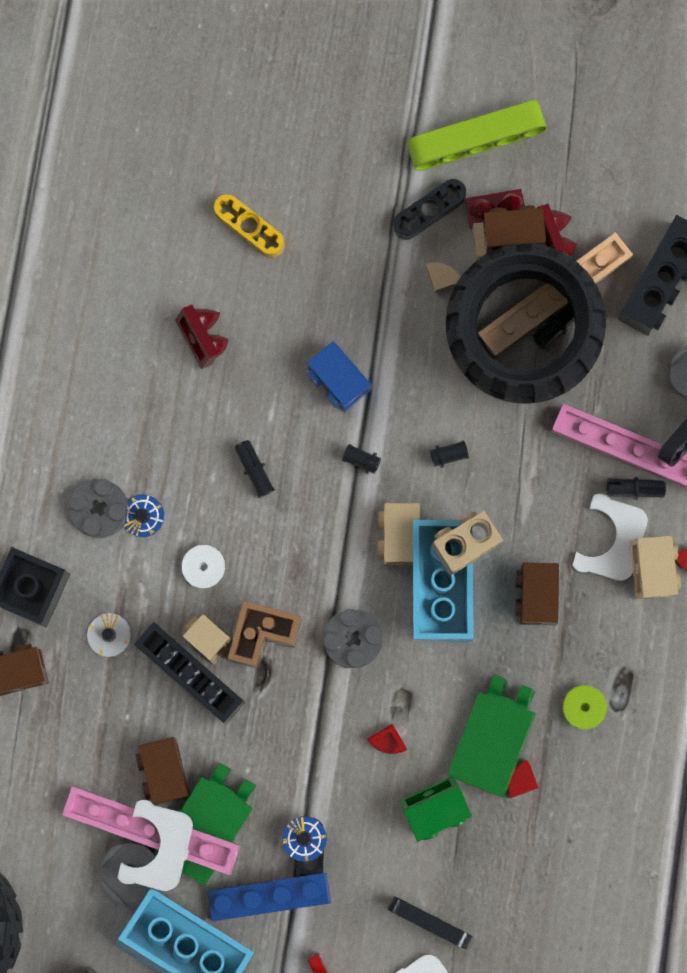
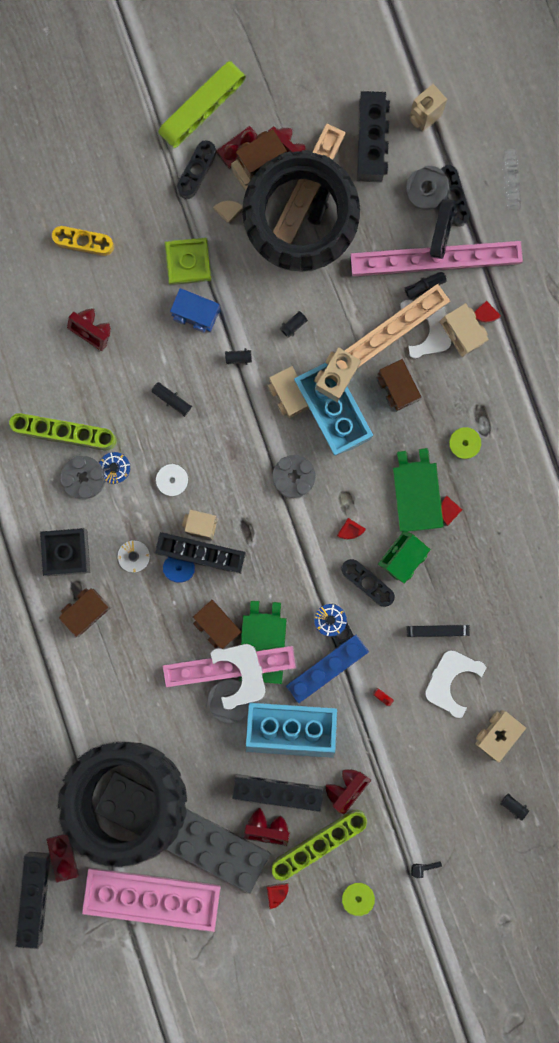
camera: 35 degrees left, 5 degrees up
medium nougat brick [227,601,302,669] -> none
none -> lime beam [9,413,117,451]
none -> blue piece [163,557,195,583]
none -> lime tile [165,237,212,285]
none -> light nougat plate [336,284,450,369]
none -> black beam [341,559,395,607]

